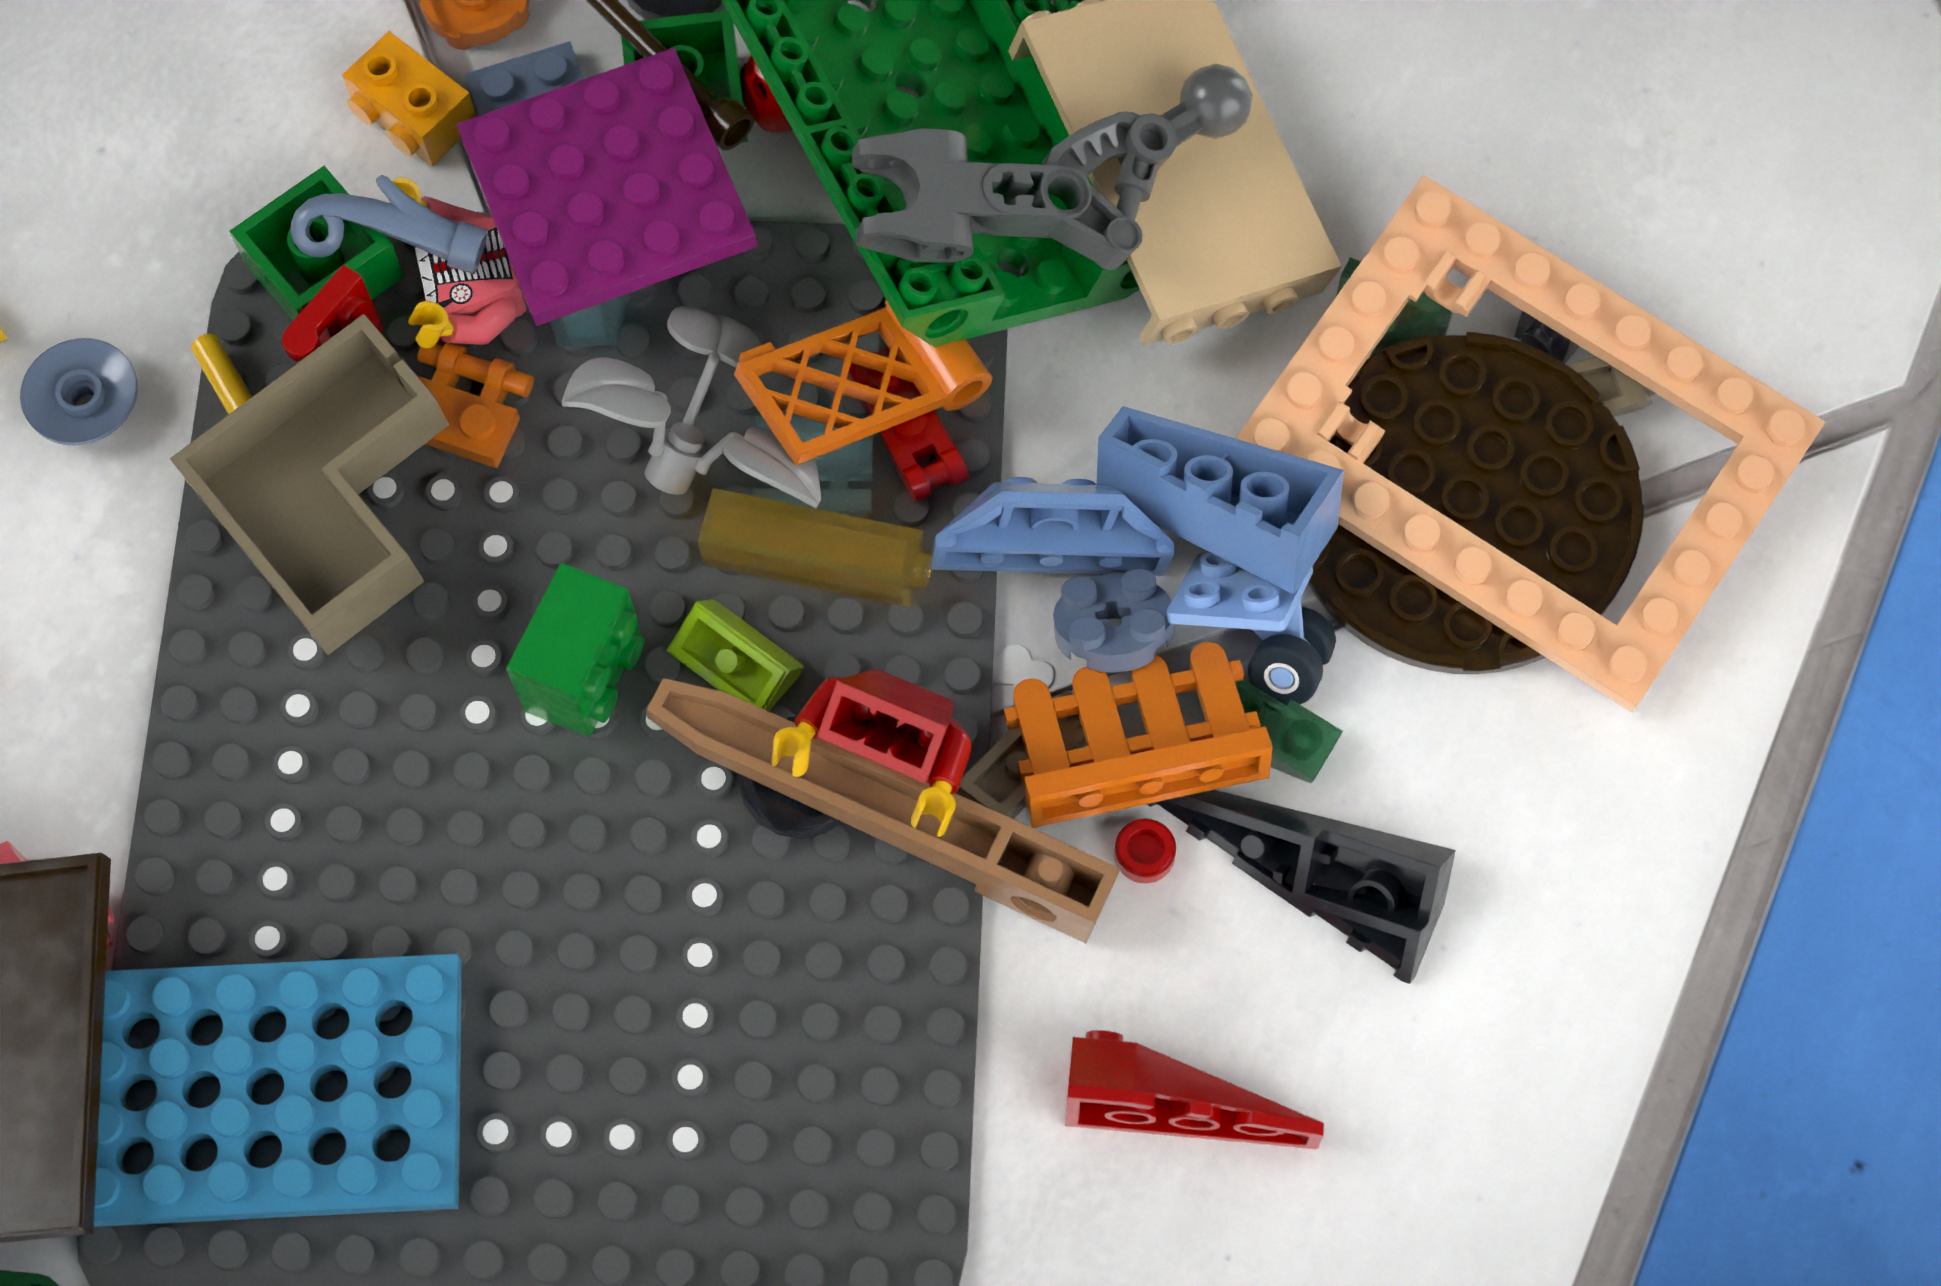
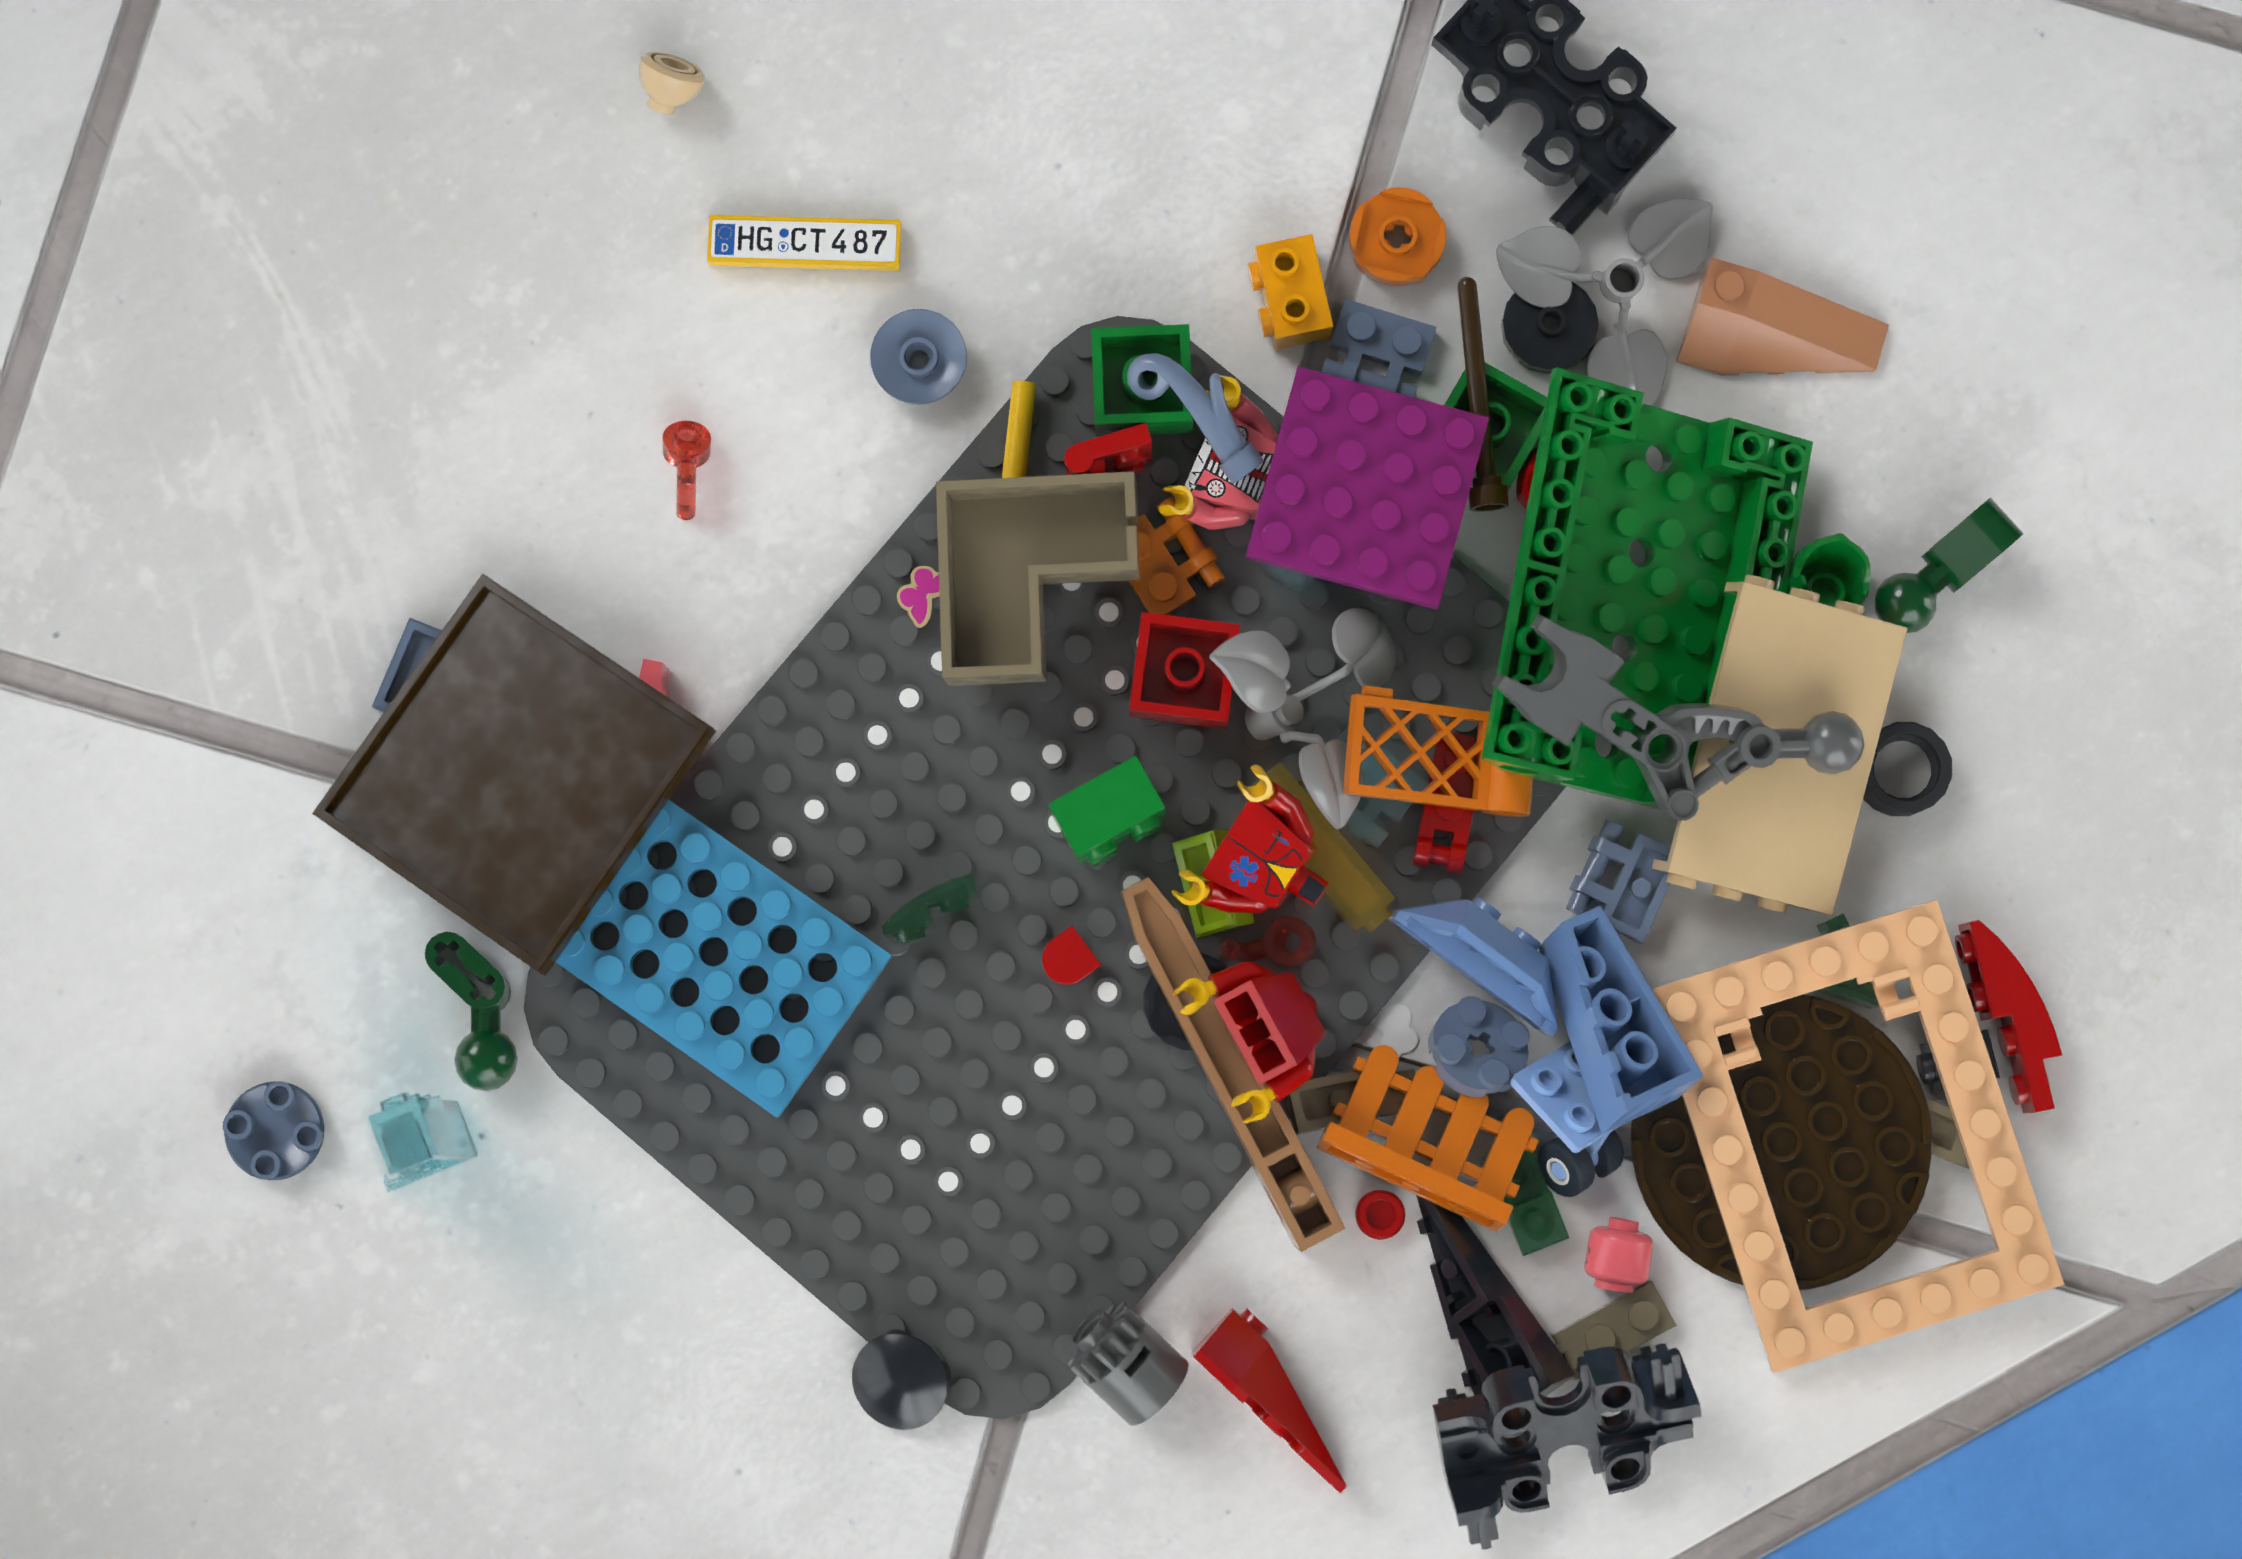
camera: 40 degrees right, 15 degrees up
none -> clear green slope [882,874,978,945]
none -> dark pink sticker [897,566,939,628]
none -> red tile [1042,925,1101,985]
none -> dark grey gear [1066,1302,1189,1426]
none -> red brick [1129,612,1240,729]
none -> red torso [1172,765,1330,913]
none -> clear red plate [1221,916,1316,967]
none -> black gear [1432,1343,1701,1550]
none -> dark tan hinge [1551,1280,1677,1380]
none -> sand blue plate [1566,820,1671,944]
none -> coral head [1584,1217,1653,1293]
none -> black tyre [1863,722,1952,816]
none -> red slope [1955,920,2062,1113]

